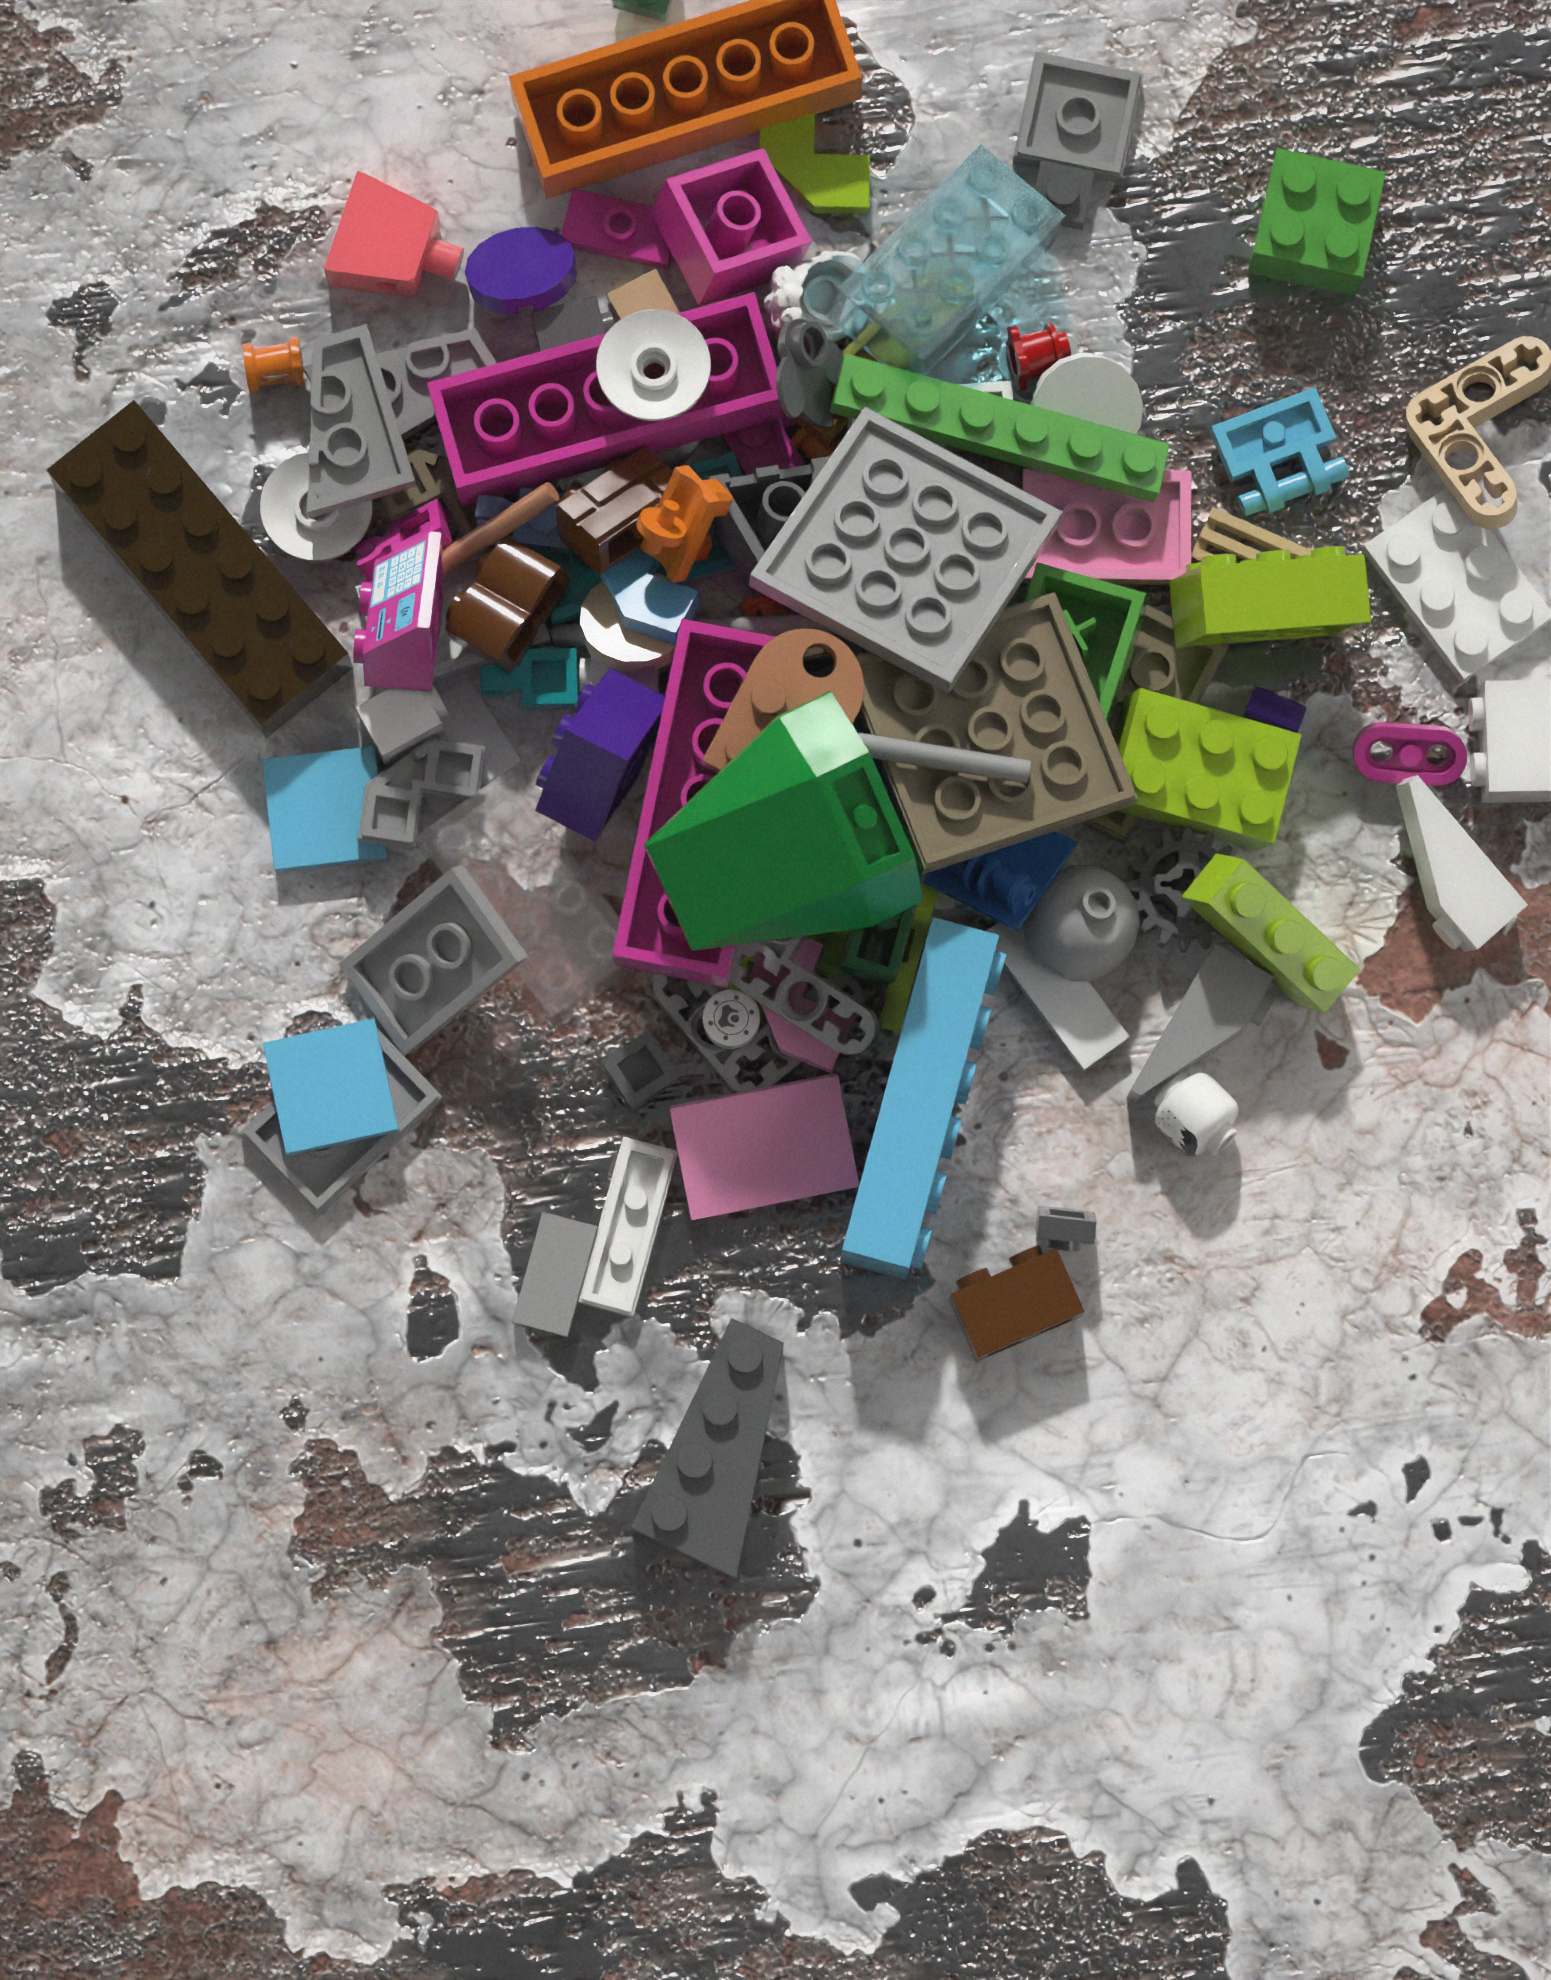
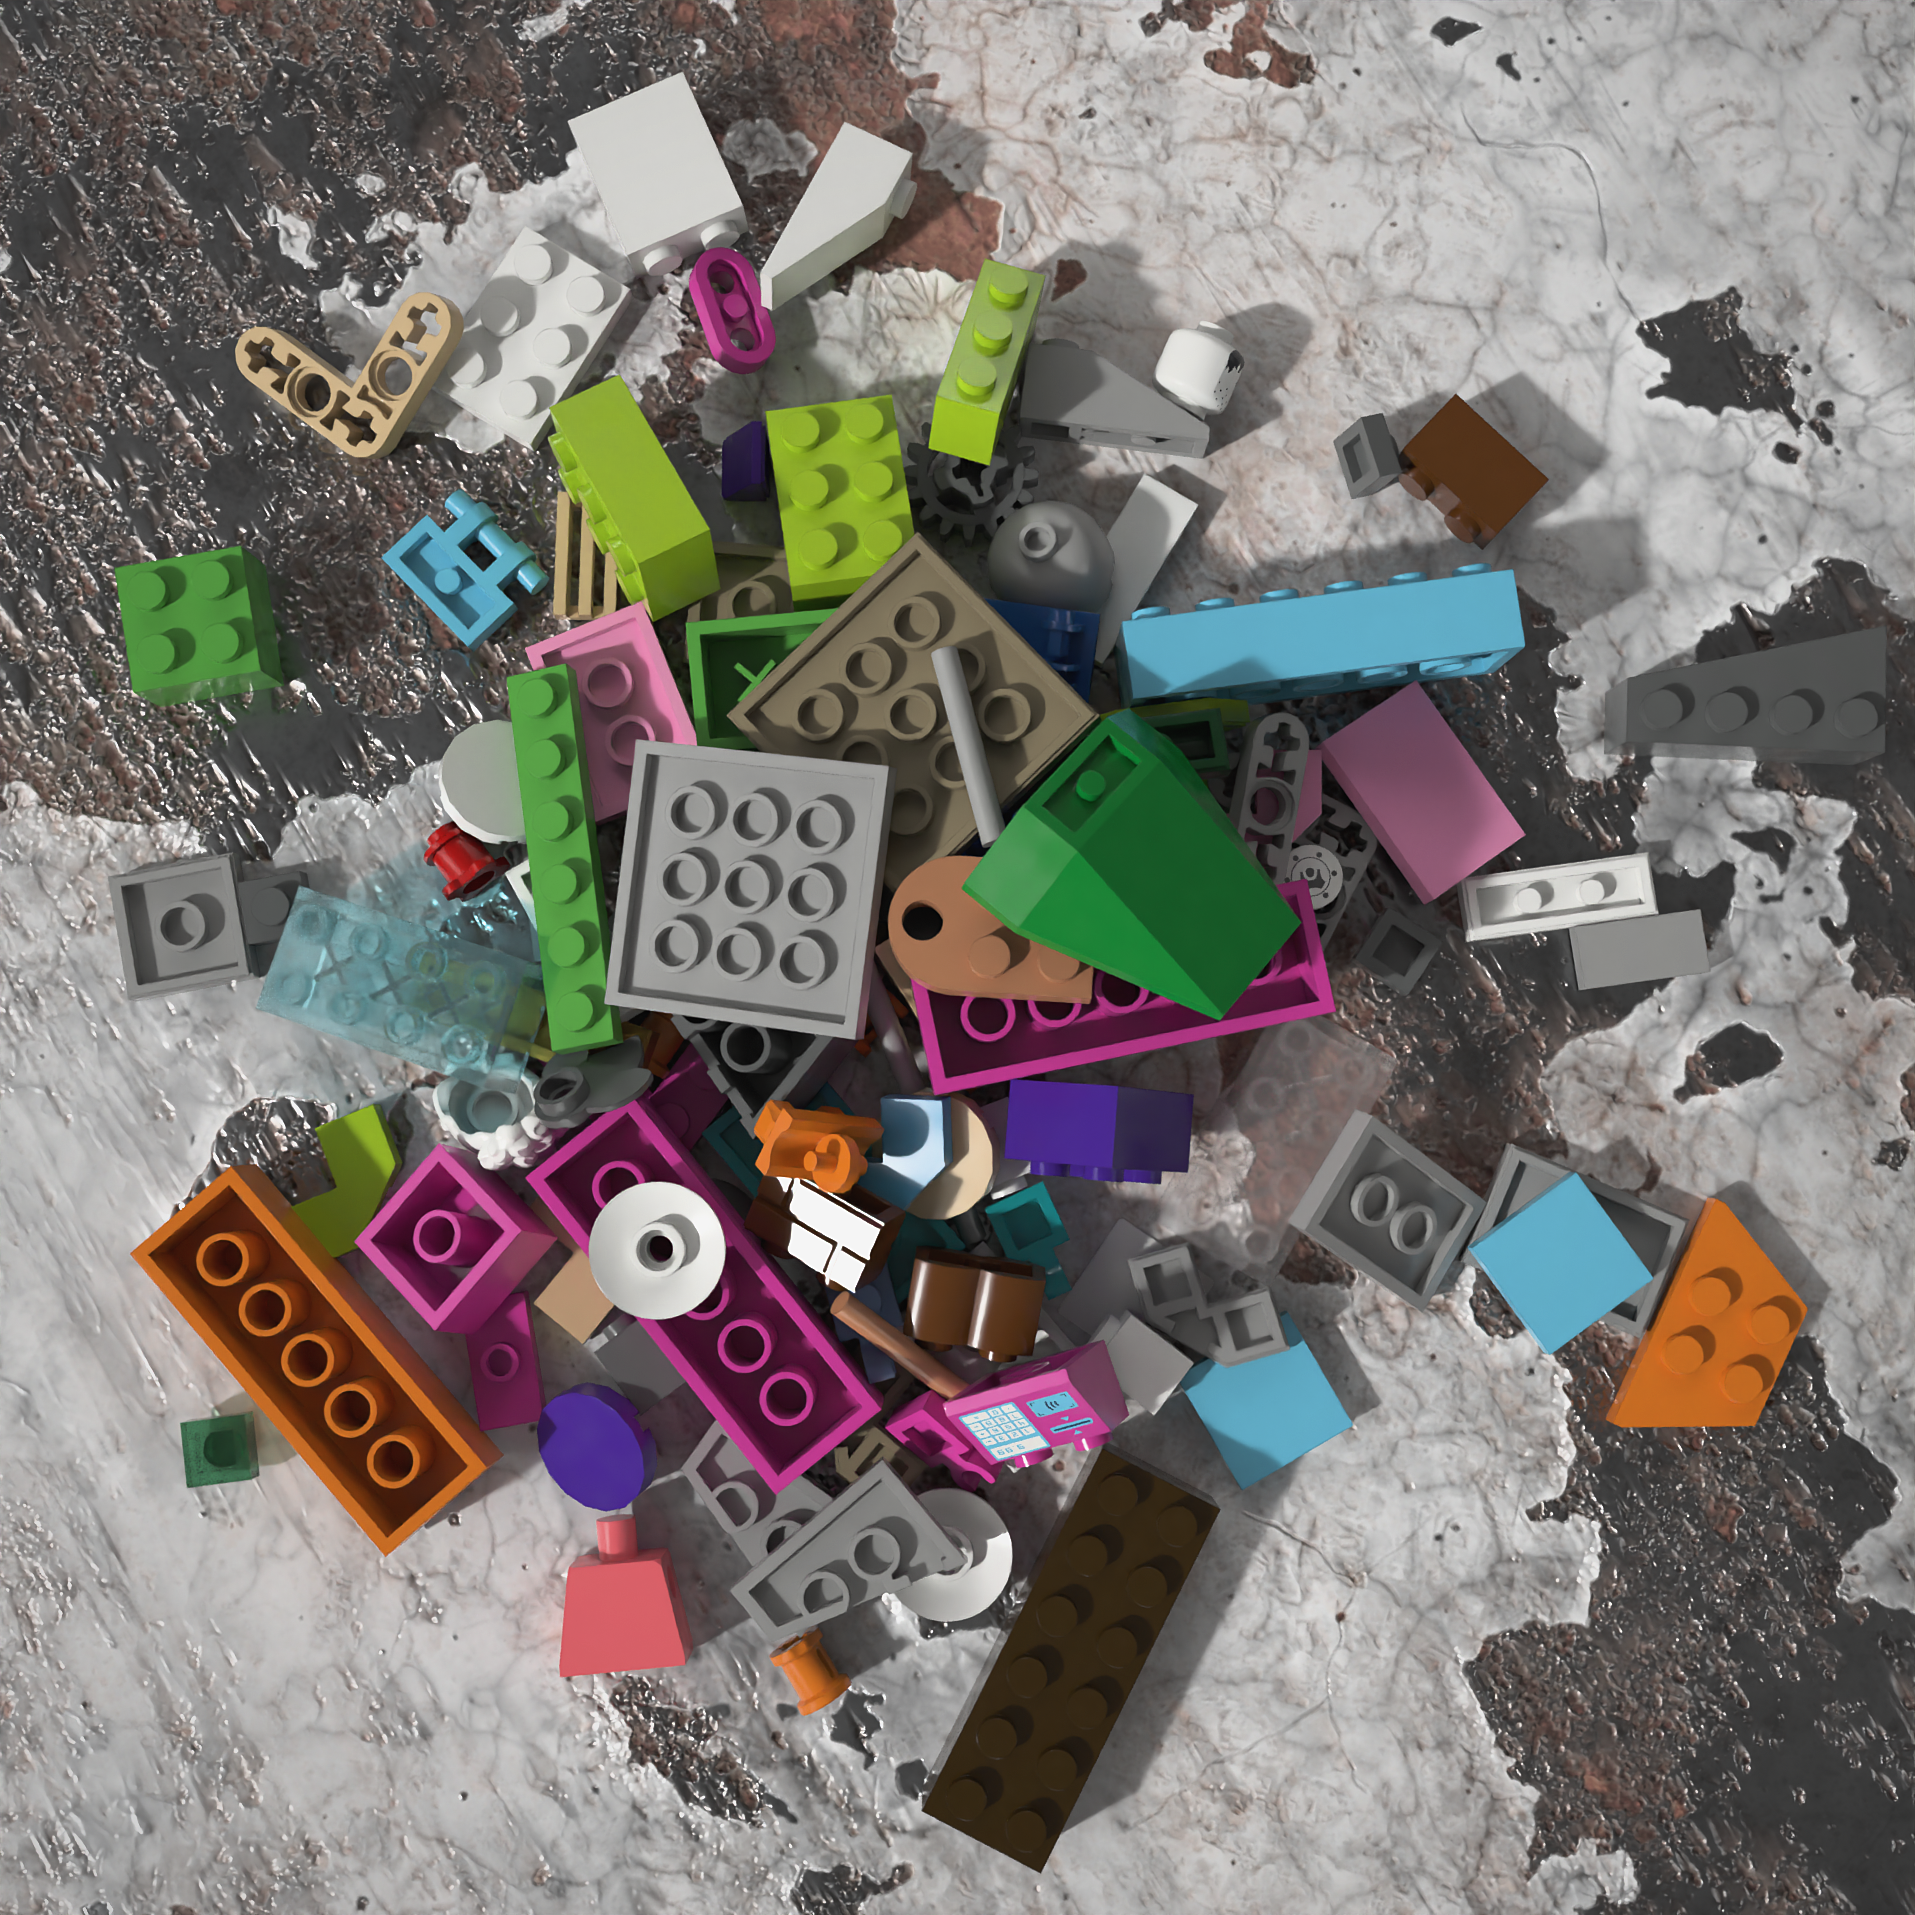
camera: 110 degrees left, 5 degrees up
none -> orange wing [1605,1198,1808,1427]

